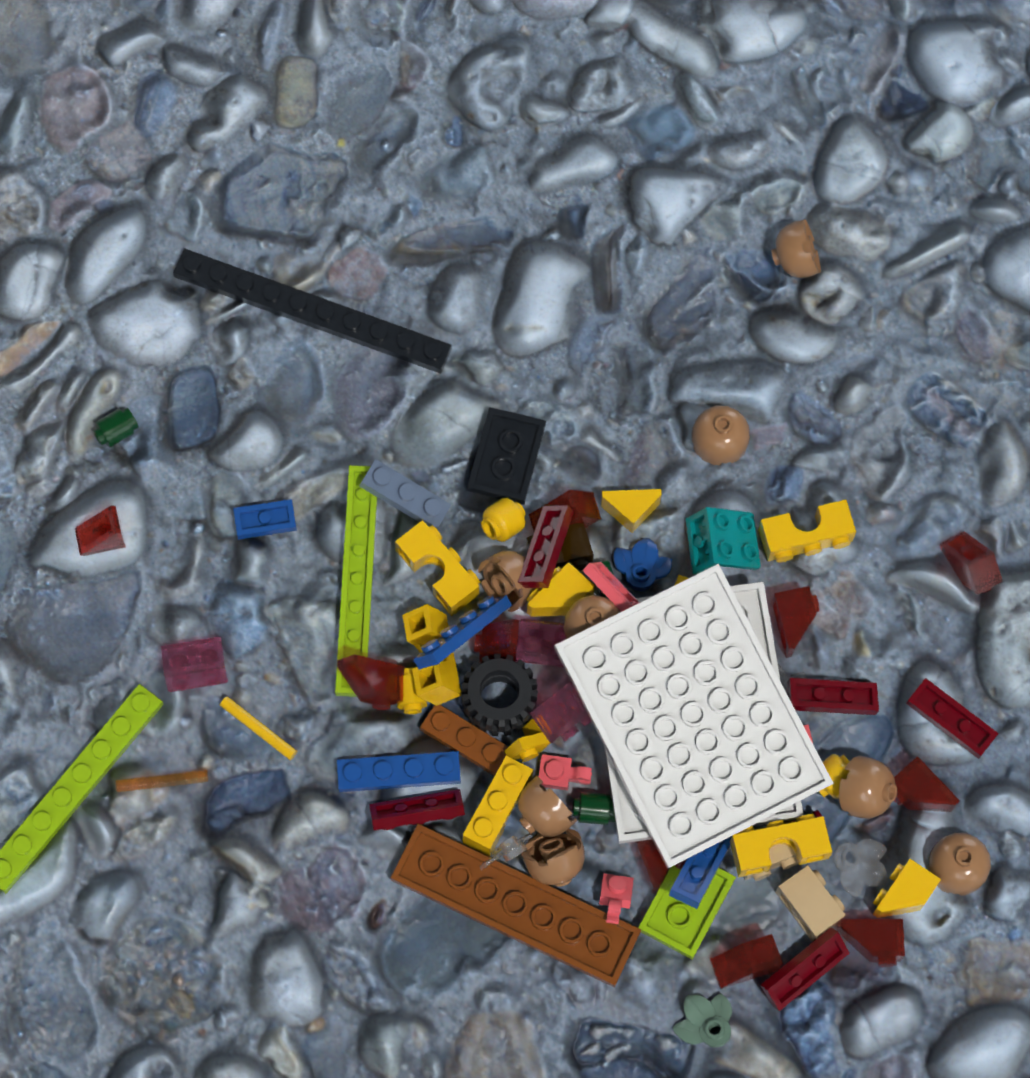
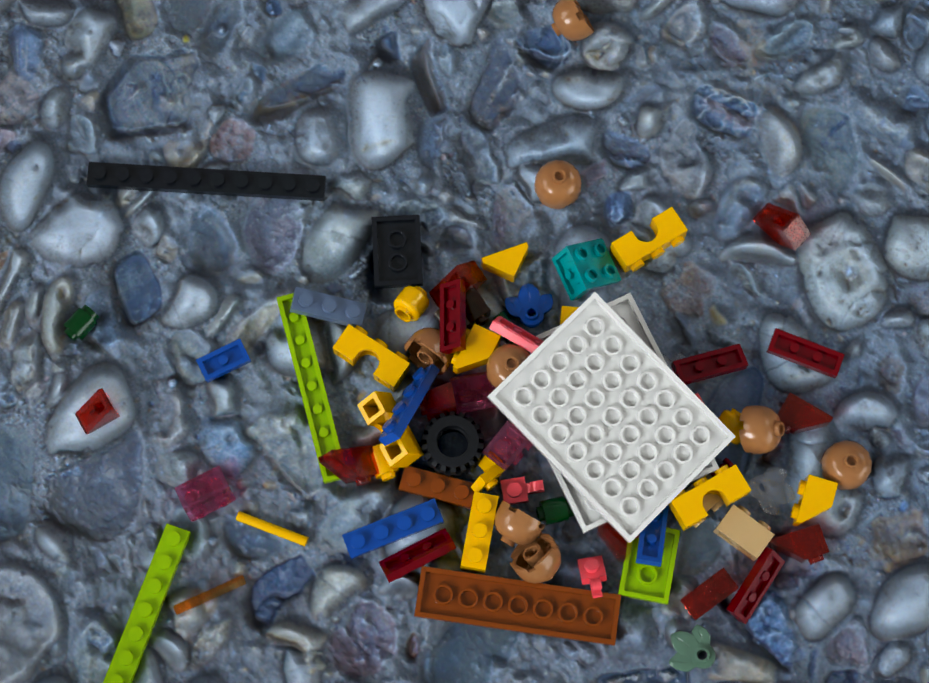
camera: 15 degrees left, 5 degrees up
clear plate [479,834,533,871] -> none
clear red slope [771,586,819,658] -> none

